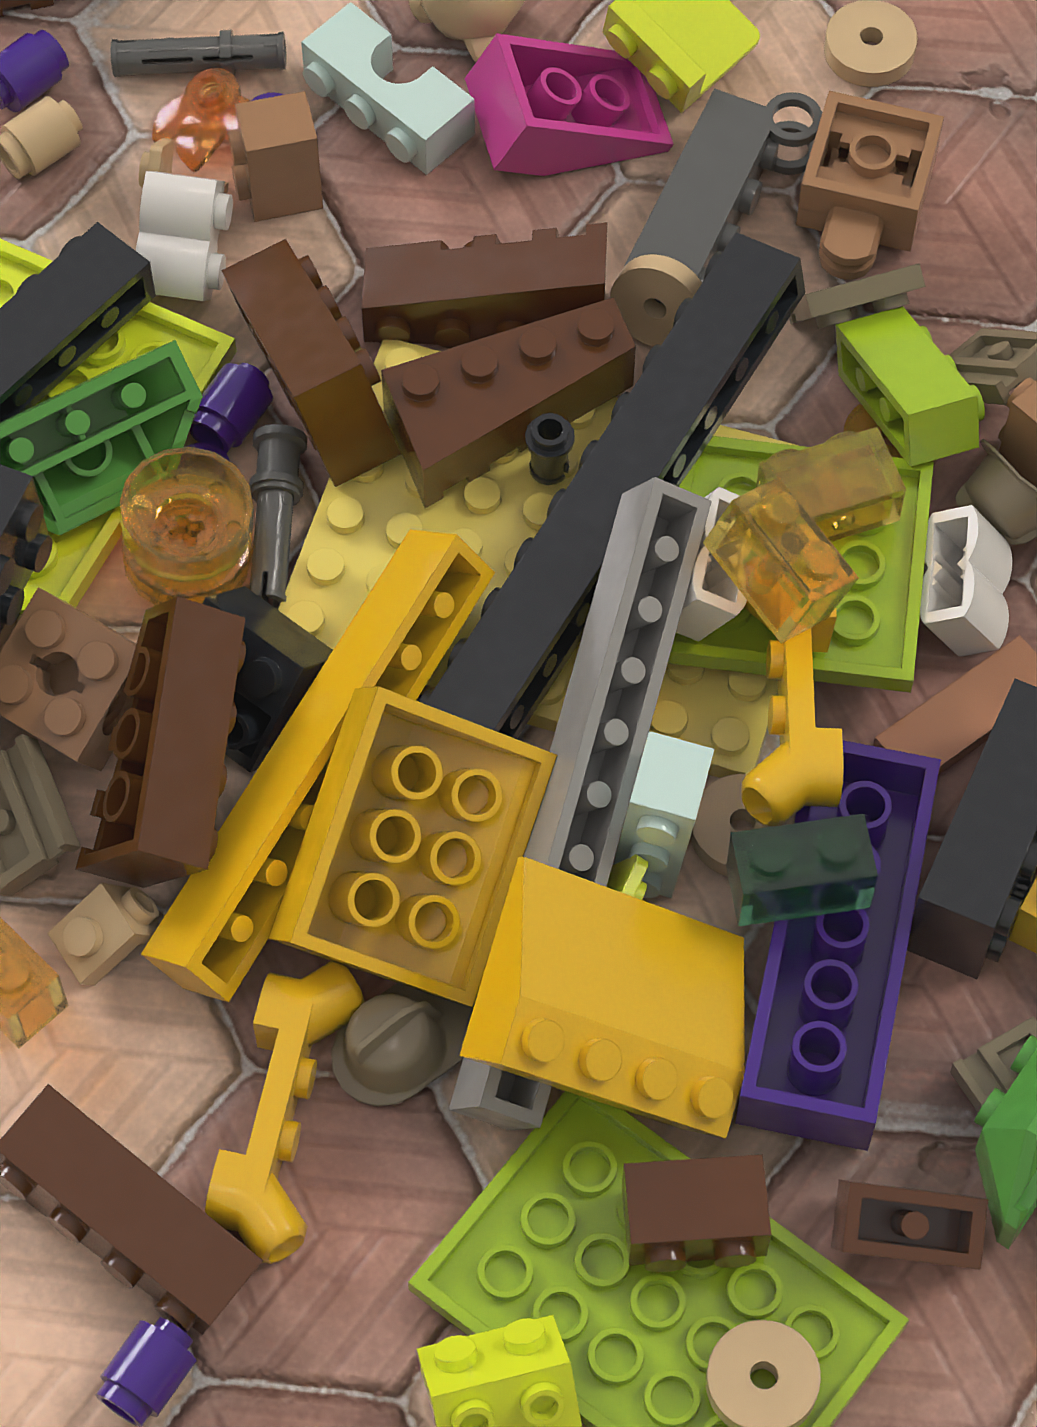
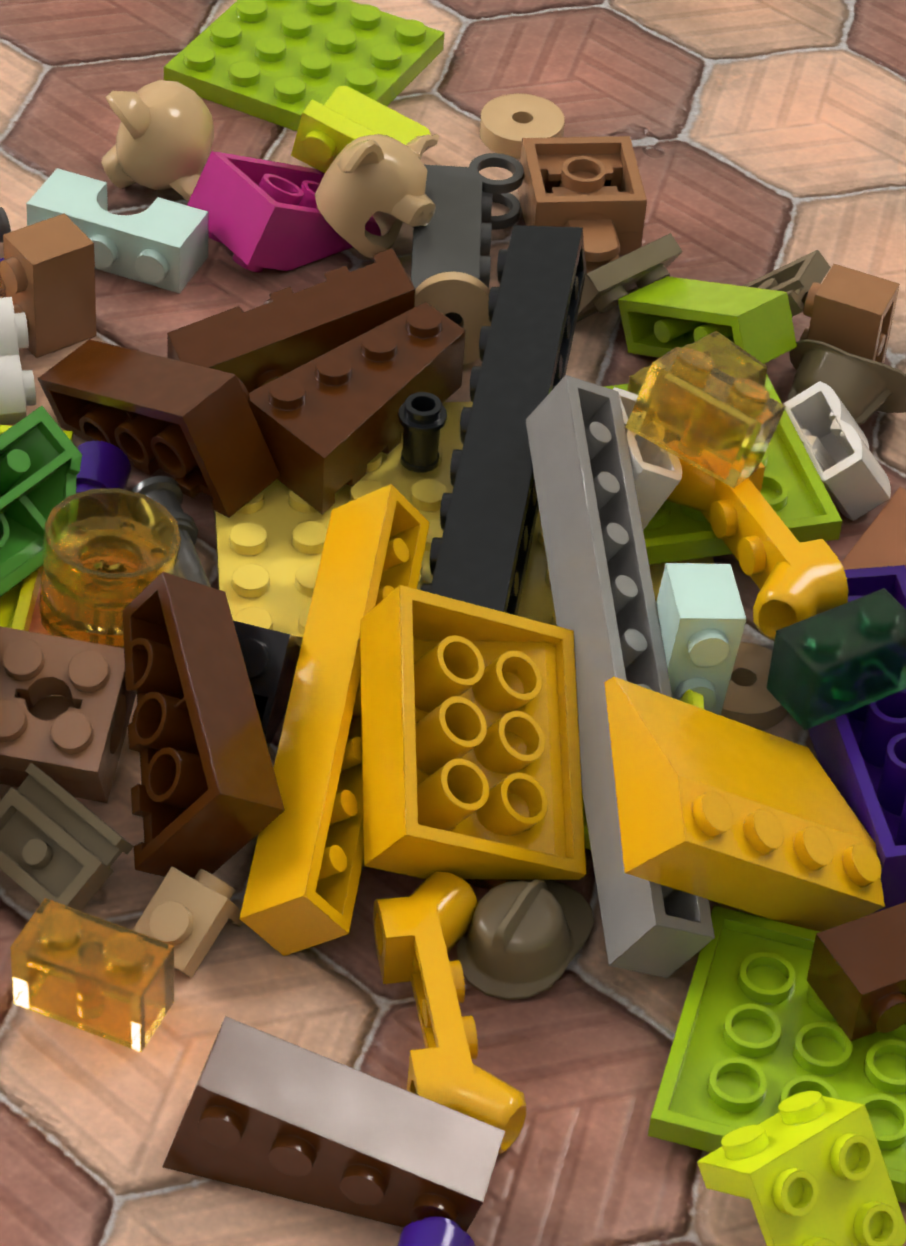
camera: 25 degrees left, 20 degrees down
none -> tan piece [315,134,439,259]

